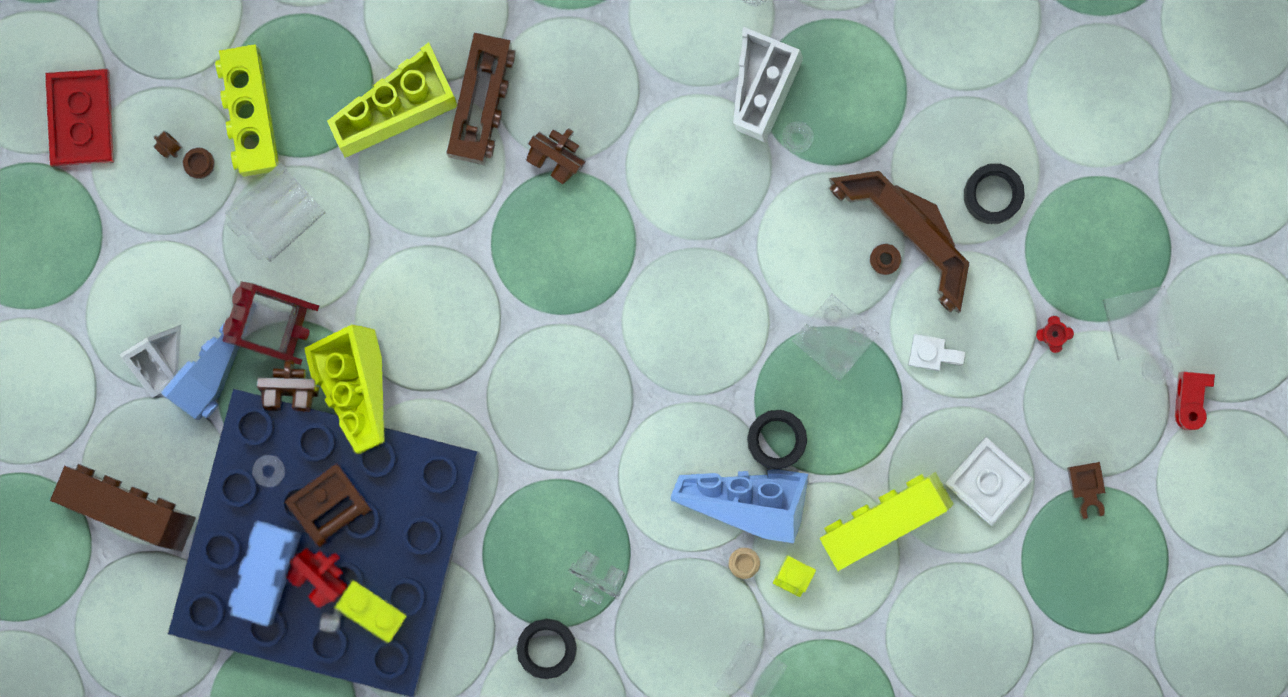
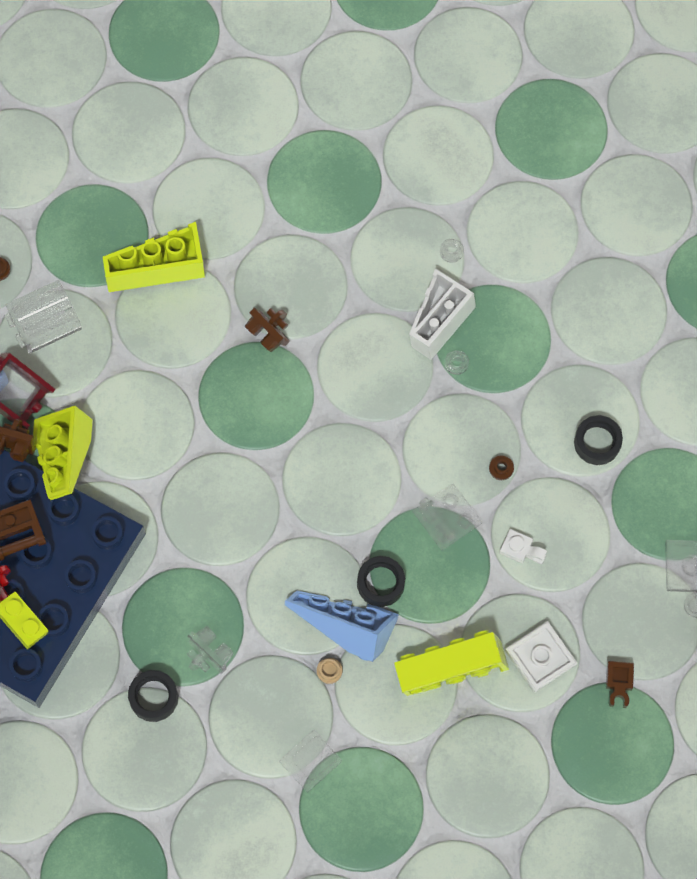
camera: 15 degrees right, 15 degrees down
neon yellow brick [215,44,280,177] -> none
reddish brown brick [446,32,516,166] -> none
neon yellow brick [772,555,816,597] -> none
reddish brown helmet [828,171,970,313] -> none
red plate [1036,316,1074,353] -> none

